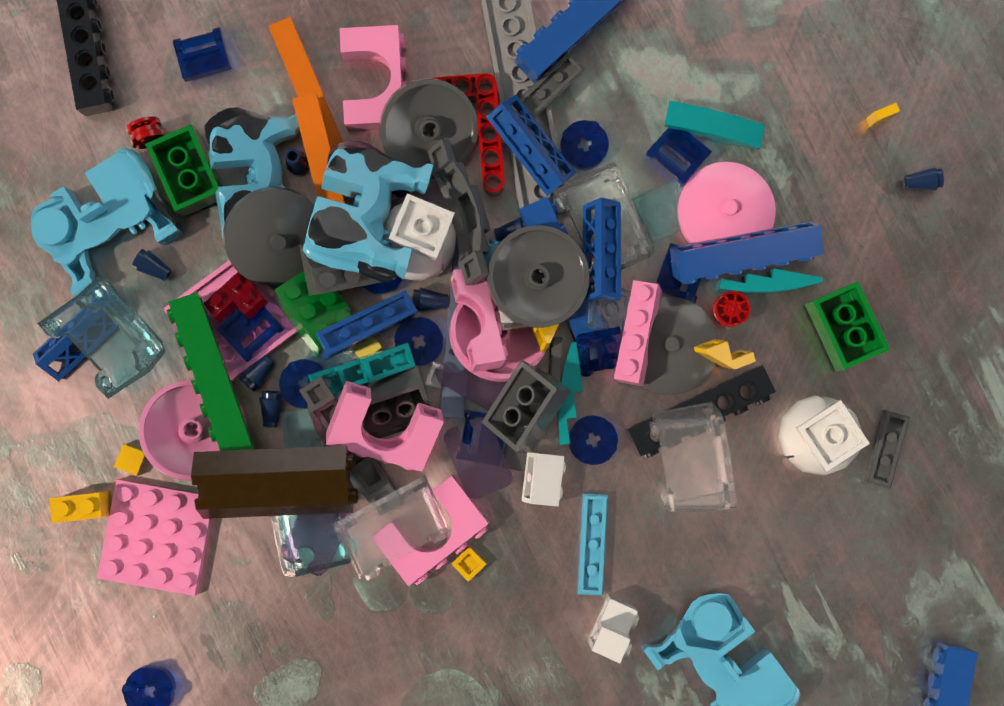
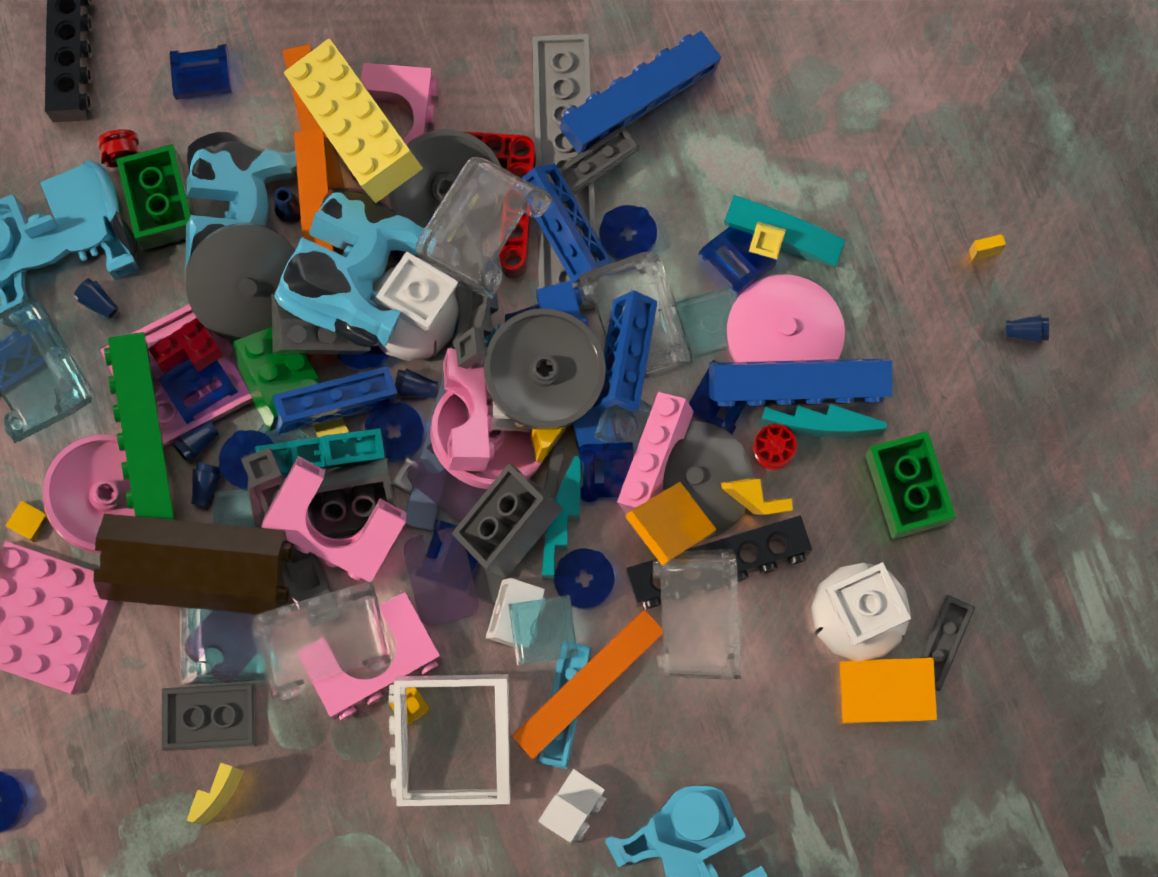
camera: 10 degrees right, 10 degrees down
none -> dark grey tile [162,683,256,751]
none -> light yellow slope [186,763,244,825]
none -> light yellow brick [283,38,423,204]
none -> white window [388,674,511,806]
none -> clear windscreen [416,157,553,299]
none -> clear light blue tile [508,595,578,666]
none -> orange tile [510,609,665,760]
none -> light orange tile [625,482,717,566]
none -> light yellow tile [749,222,786,259]
none -> light orange tile [840,658,937,724]

